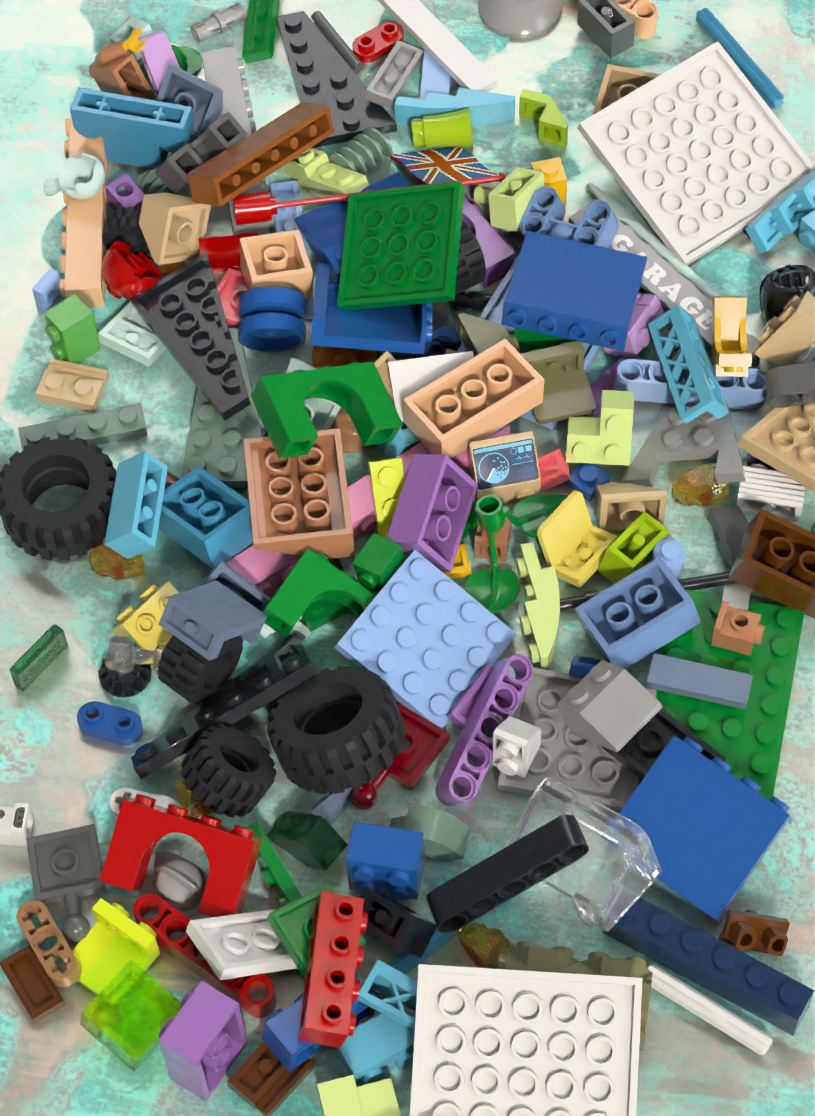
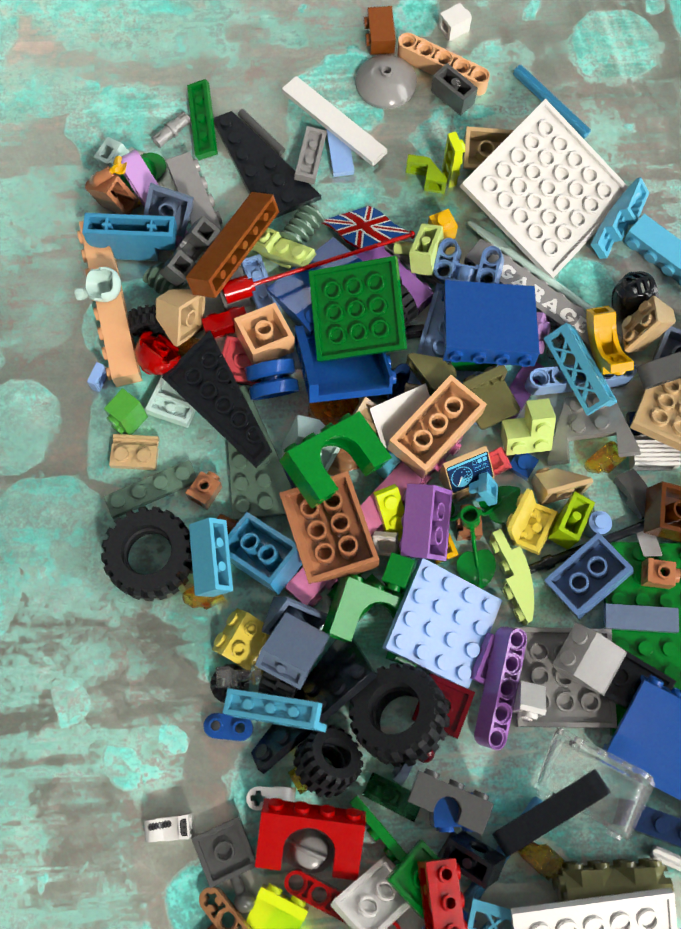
camera: 15 degrees left, 15 degrees up
clear green tile [10,624,68,692] -> none
medium lavender leg [105,173,145,211] -> none
red plate [352,22,404,63] -> none
sand green brick [390,806,470,863] -> none
medium azure slope [394,87,515,126] -> none
lime plant [412,107,473,149] -> none
blue tile [569,655,606,678] -> none
none -> nougat brick [185,471,222,510]
none -> medium azure fence [223,688,327,732]
none -> white tile [373,531,400,556]
none -> dark grey arch [406,768,494,835]
none -> neon yellow plate [441,132,465,188]
none -> medium azure tile [469,472,498,506]

